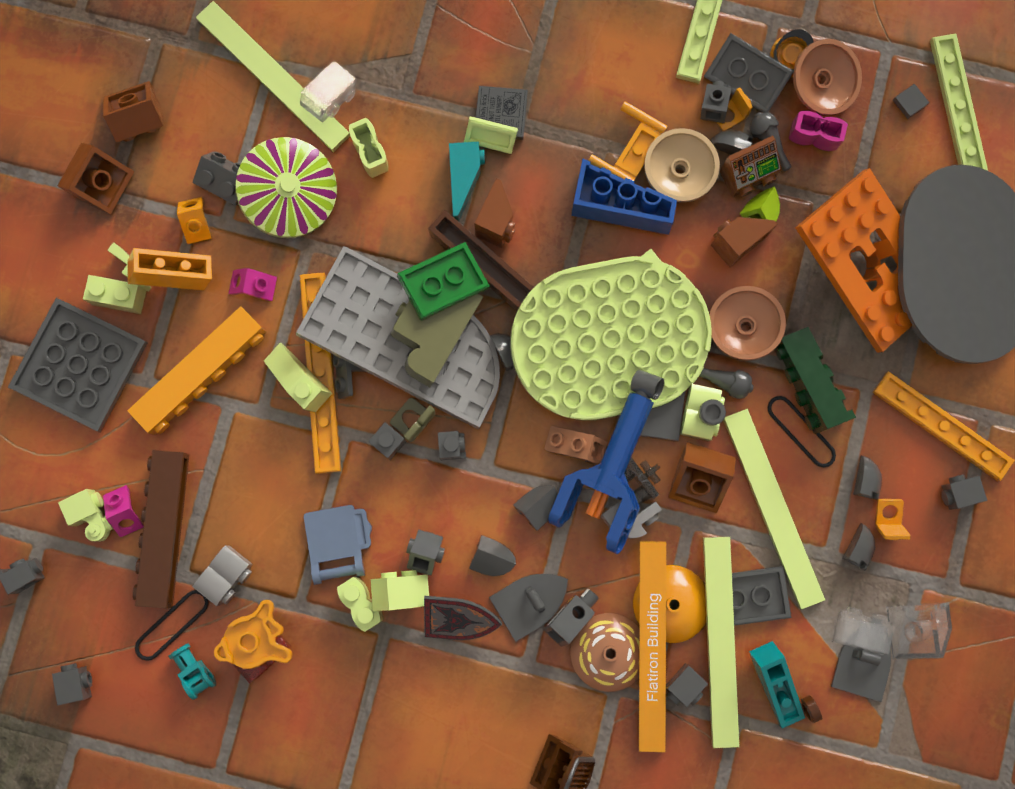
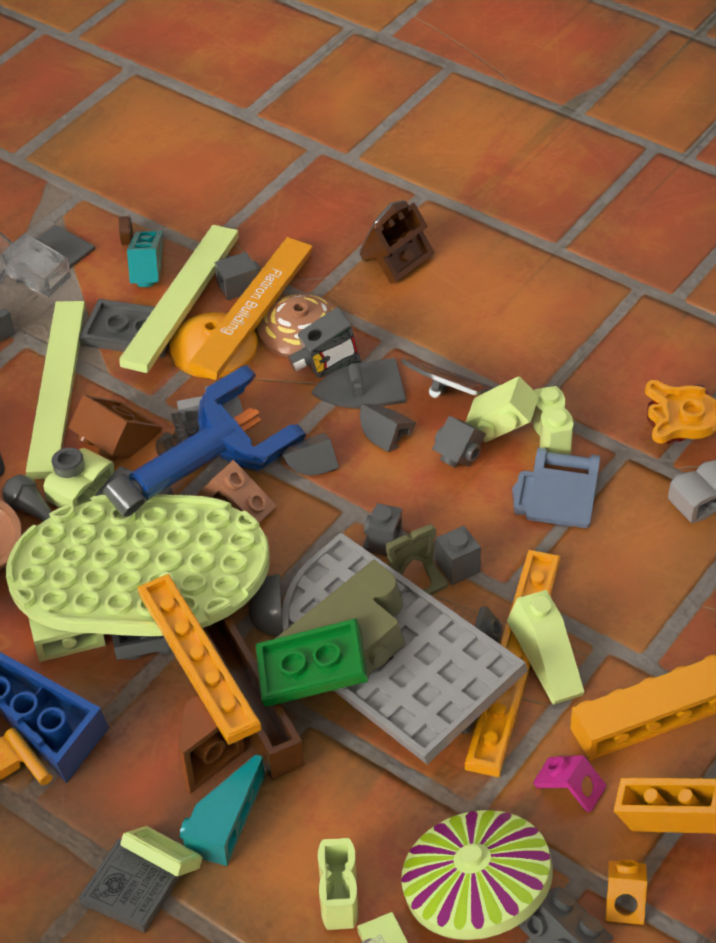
camera: 155 degrees left, 35 degrees down
none -> light orange tile [137,574,261,745]

